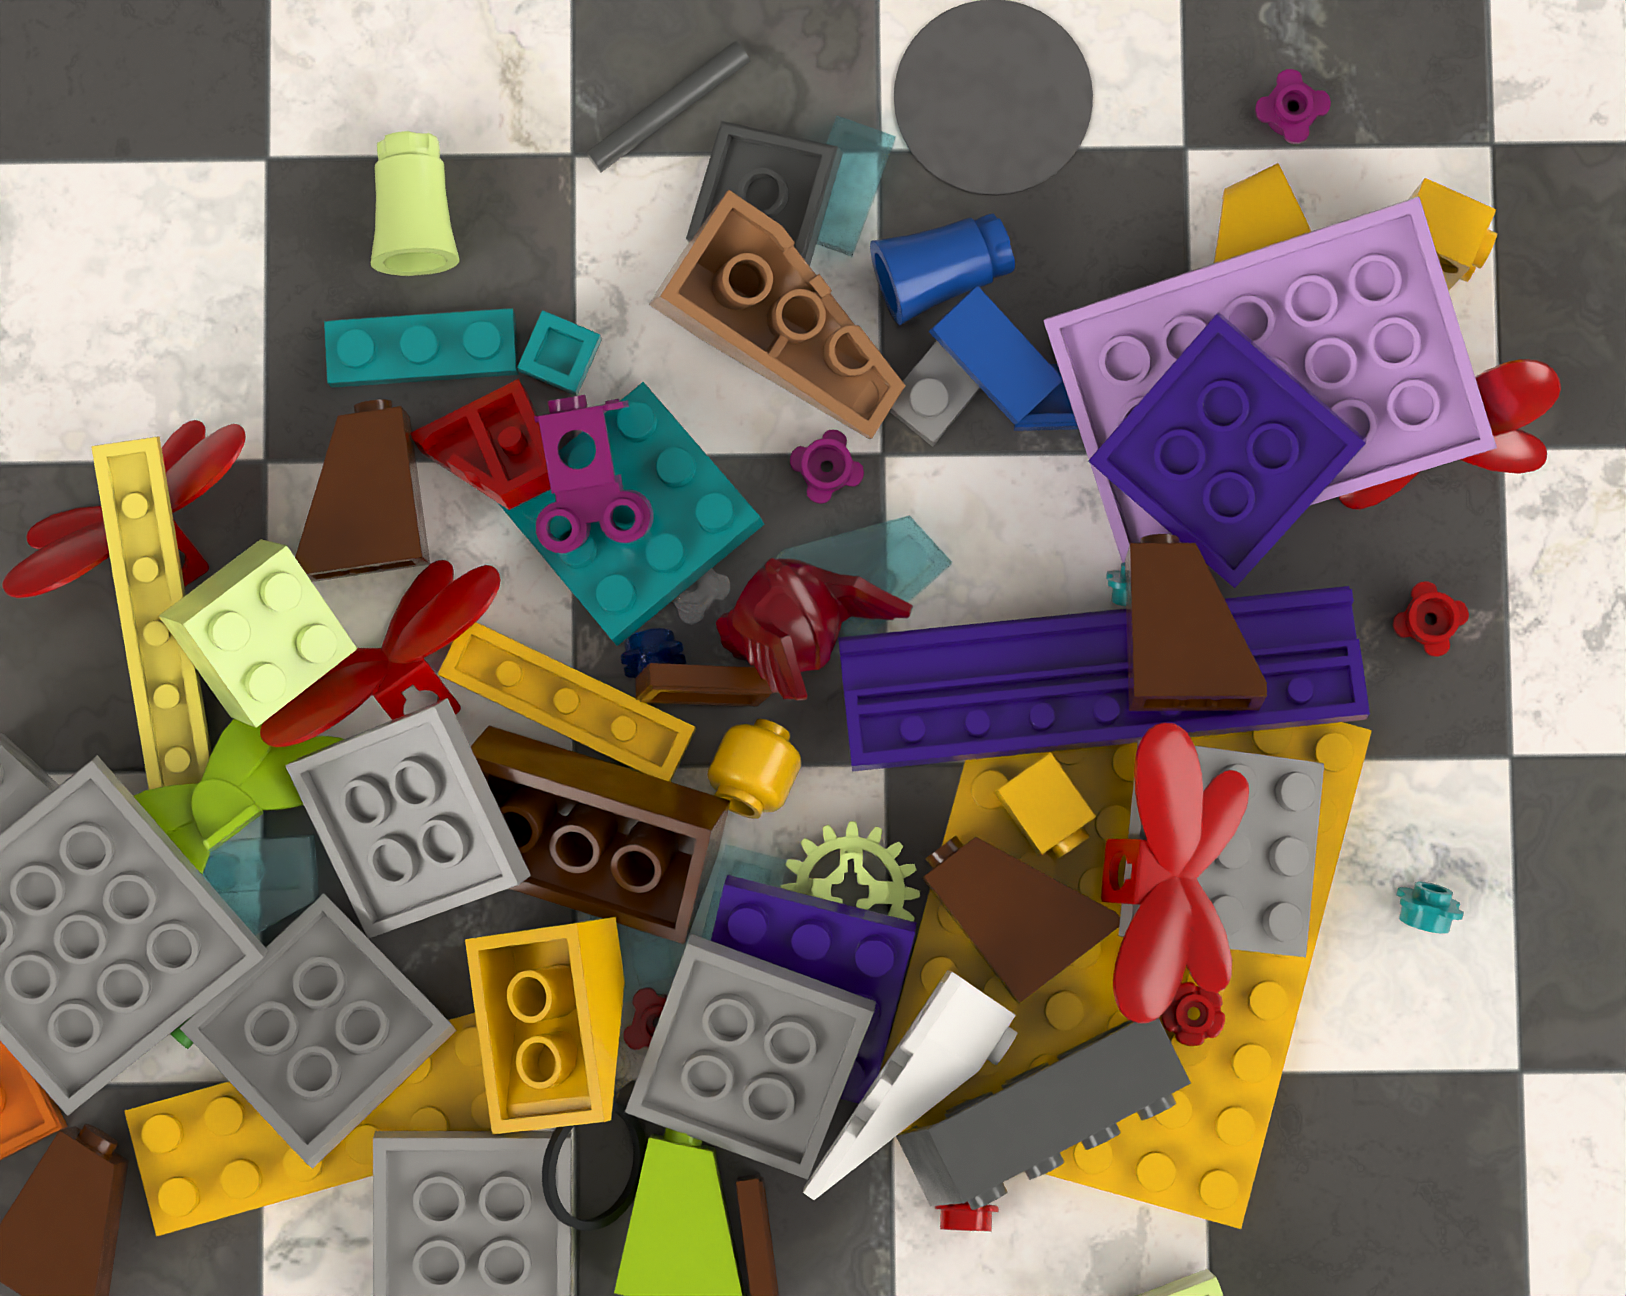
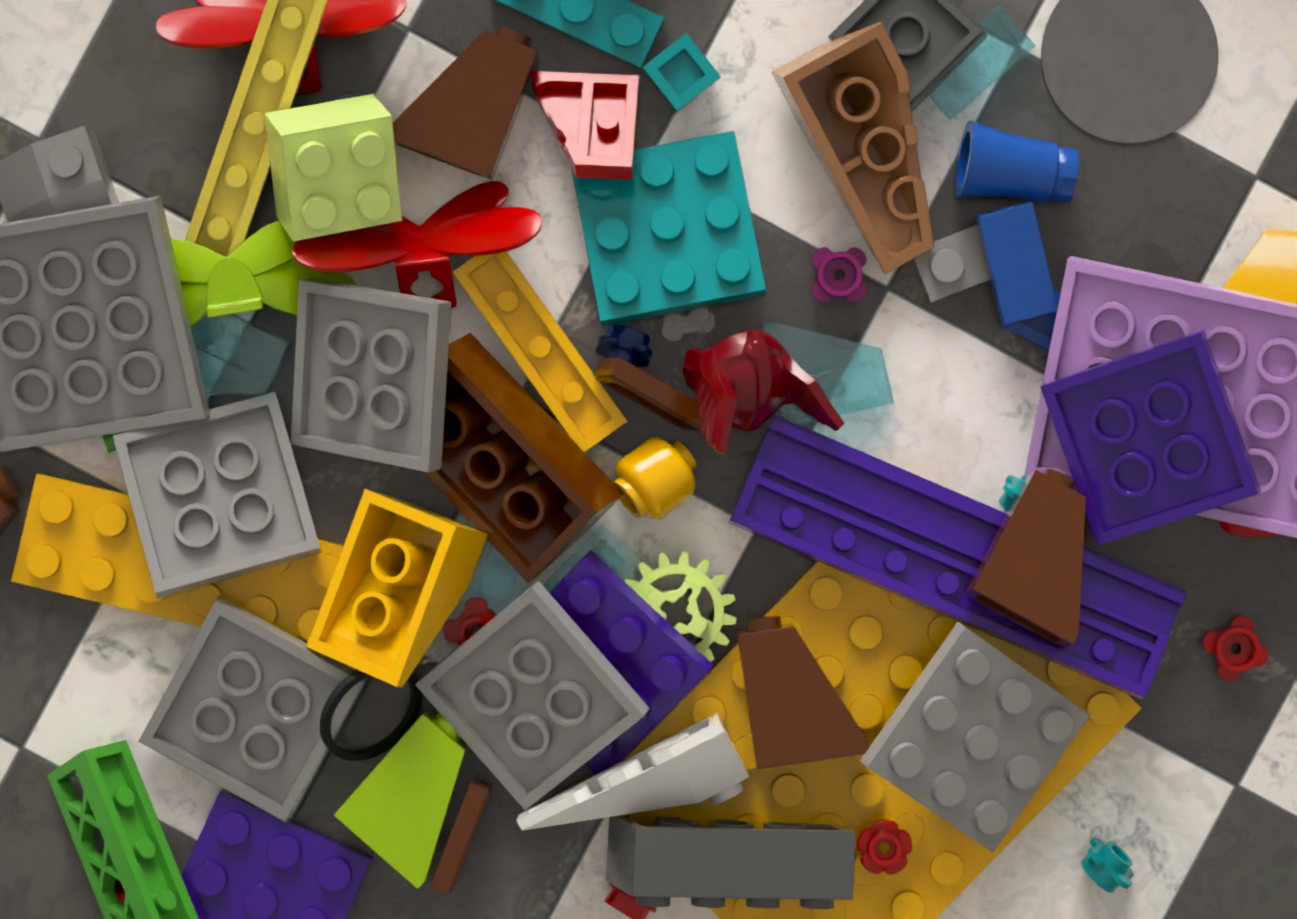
camera: 25 degrees right, 5 degrees up
magenta piece [534,395,654,553] -> none
yellow brick [994,753,1096,858] -> none
red piece [1101,723,1249,1024] -> none

